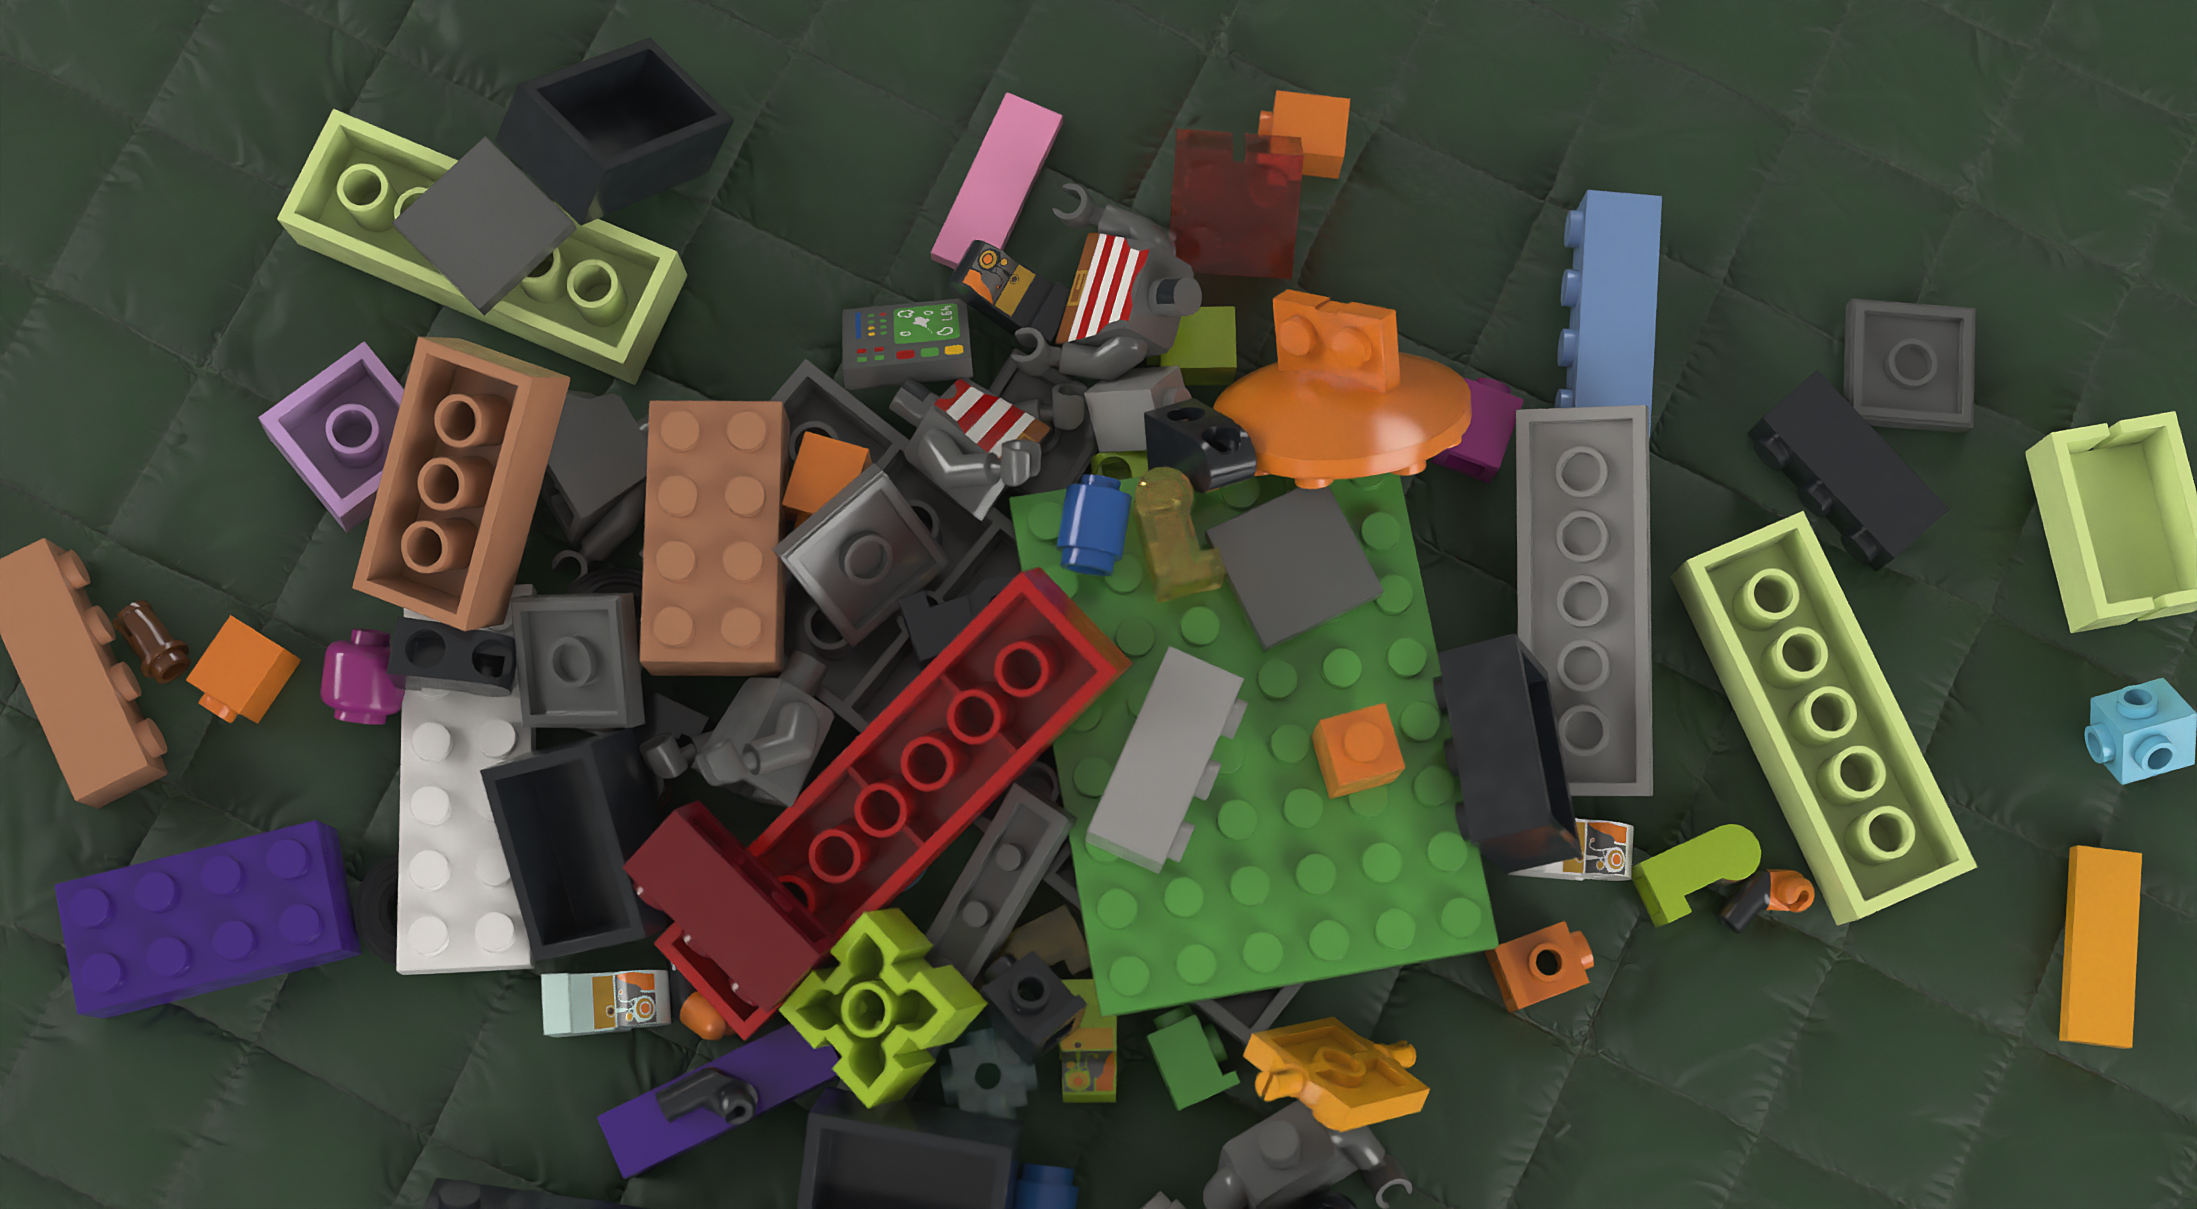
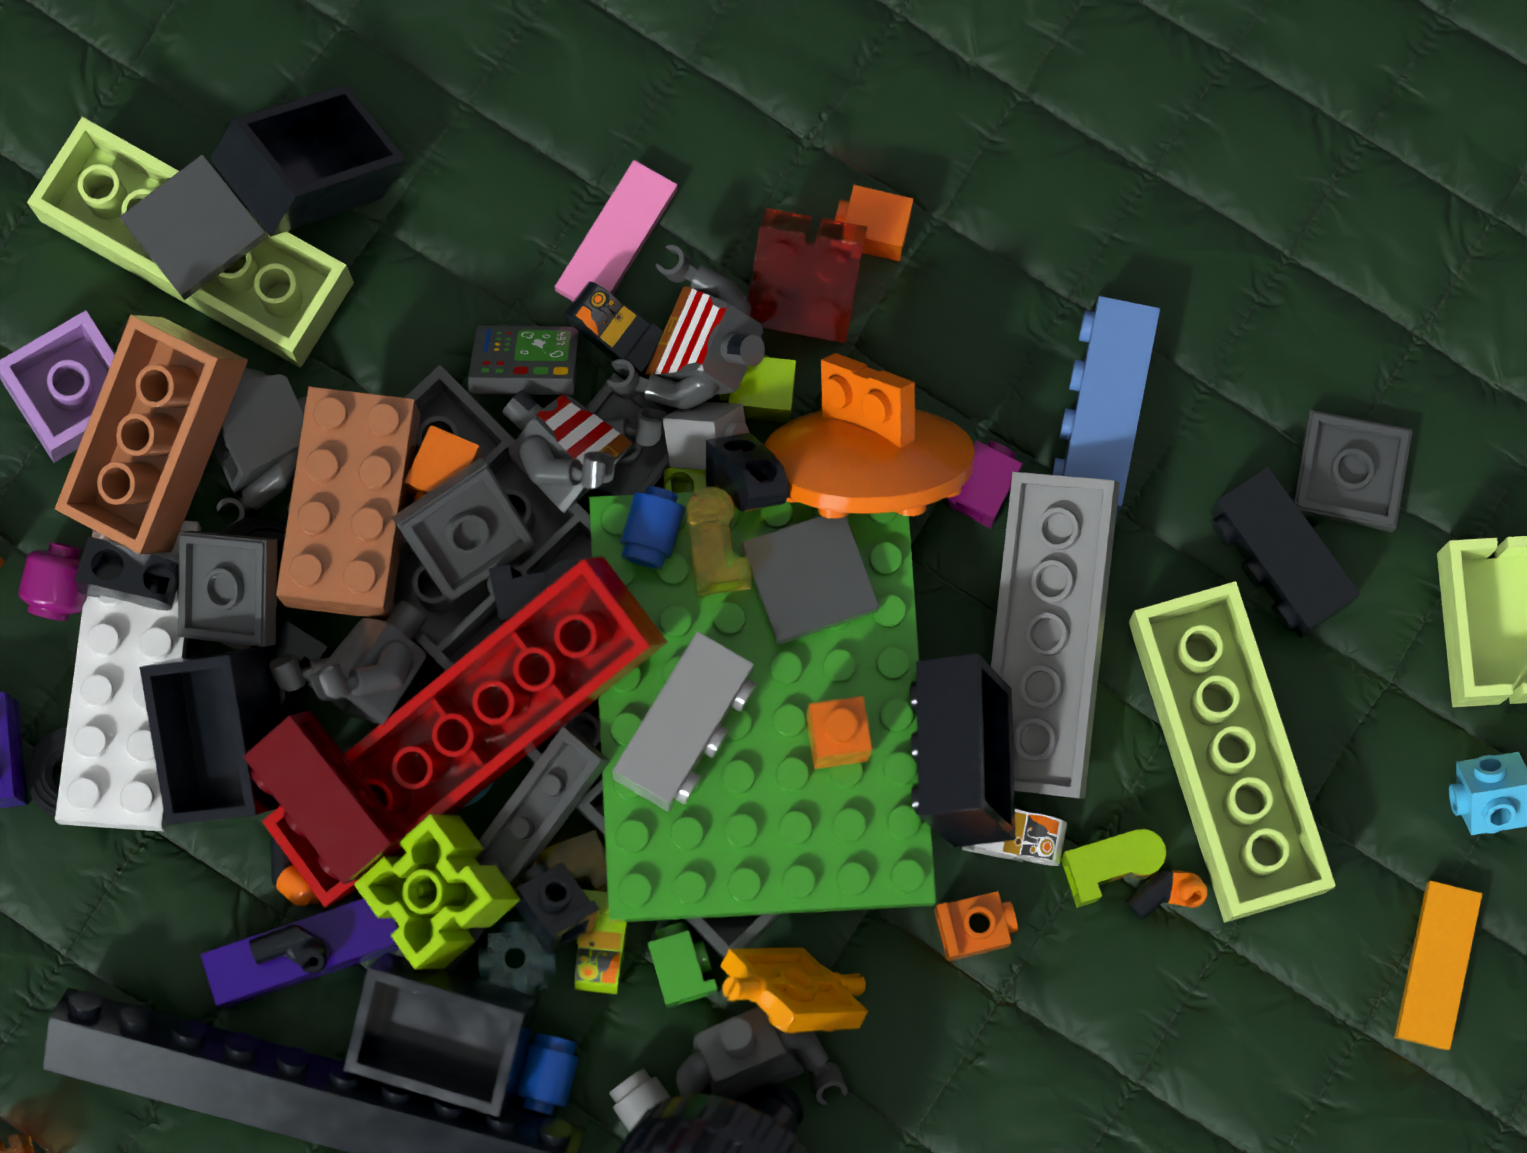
camera: 10 degrees right, 0 degrees up
light aqua leg [541,970,671,1038] -> none

